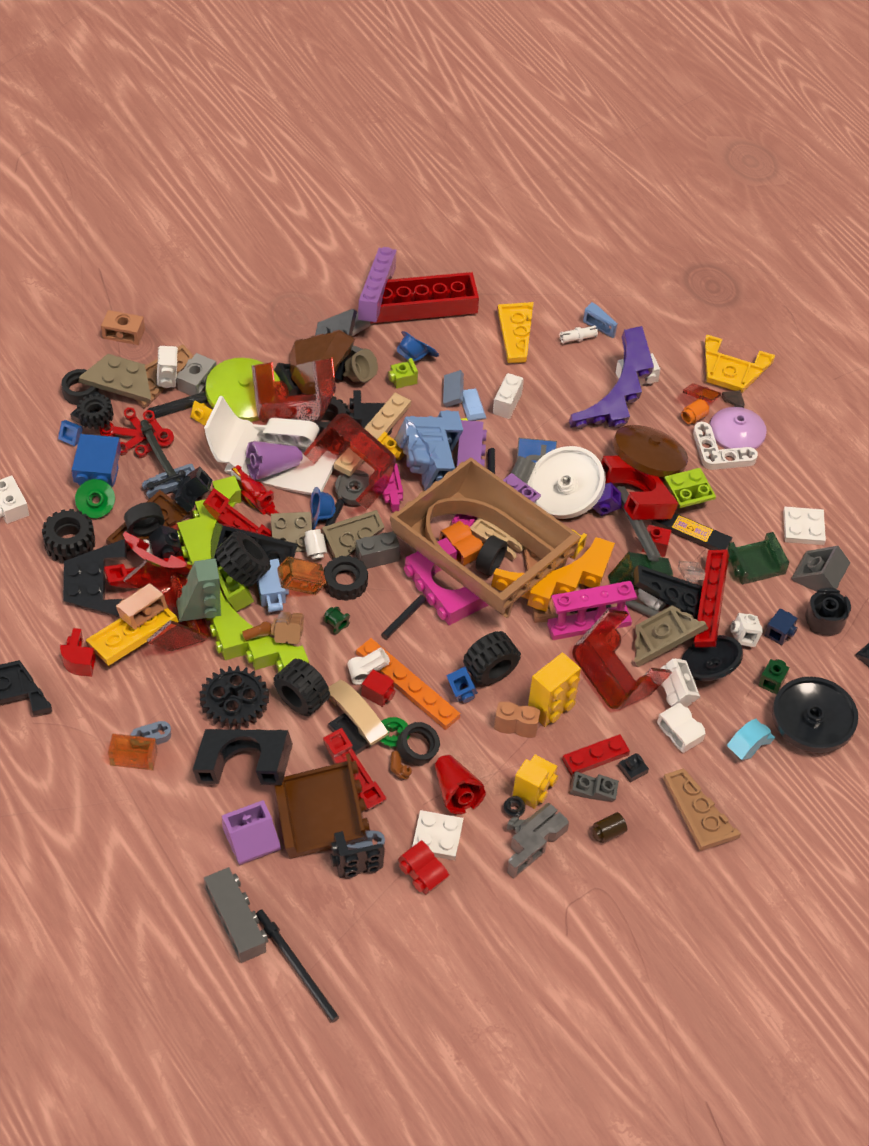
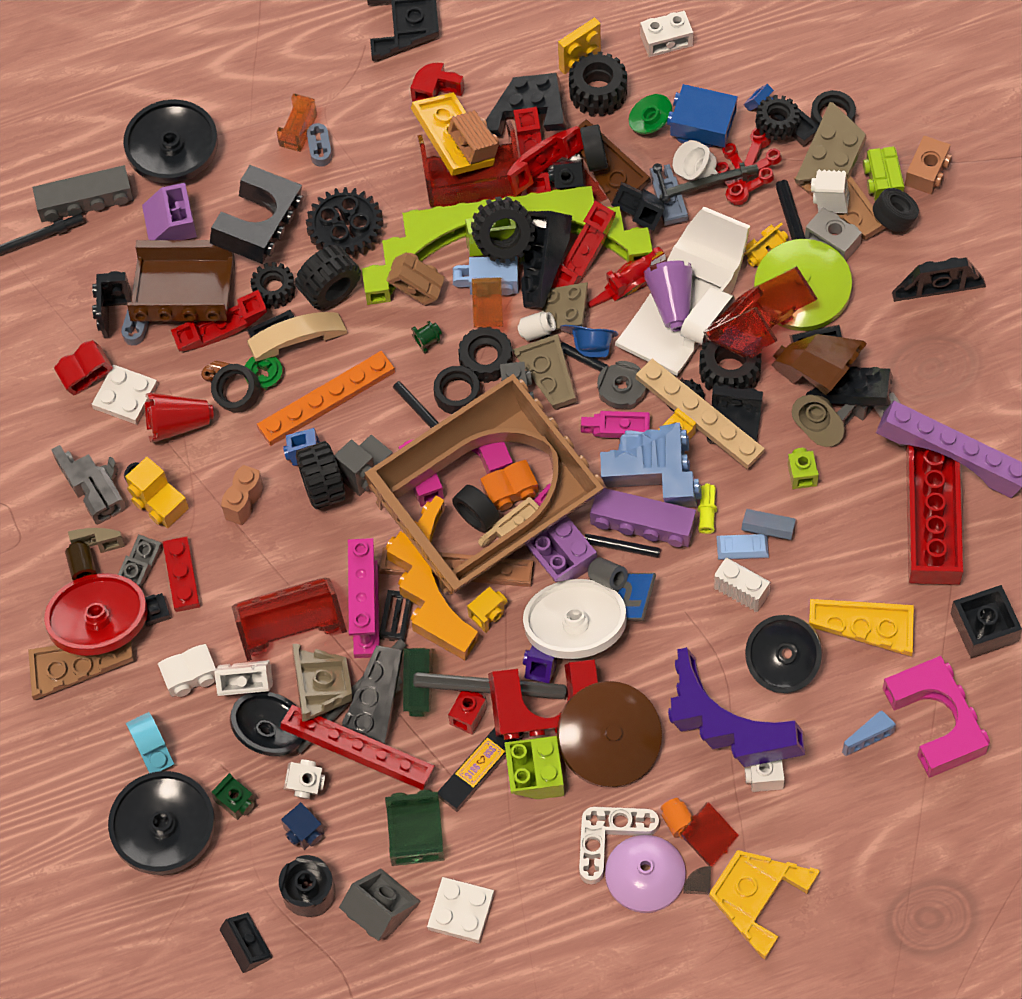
camera: 110 degrees right, 10 degrees up
sand green wedge [176,558,221,622] -> none
dark orange arm [242,621,271,641] -> none
clear red windscreen [303,413,396,510] -> none
white piece [347,647,390,685] -> none
red brick [361,669,395,707] -> none
blue piece [397,331,439,361] -> none
yellow brick [528,652,581,727] -> none
white pin [559,325,598,344] -> none
clear plate [678,561,705,582] -> none
none -> red dish [44,573,147,656]
none -> dark tan slope [68,528,125,553]
none -> black dish [123,99,218,183]
none -> black tyre [250,262,296,309]
none -> dark grey brick [334,435,393,496]
none -> black tyre [434,366,481,414]
none -> yellow plate [558,17,601,75]
none -> white piece [672,140,718,180]
none -> black dish [745,615,823,693]
none -> lime brick [863,146,904,201]
none -> black tyre [873,188,919,232]
none -> dark pink arch [882,656,990,778]
none -> black wing [892,257,986,302]
none -> black brick [950,585,1022,658]

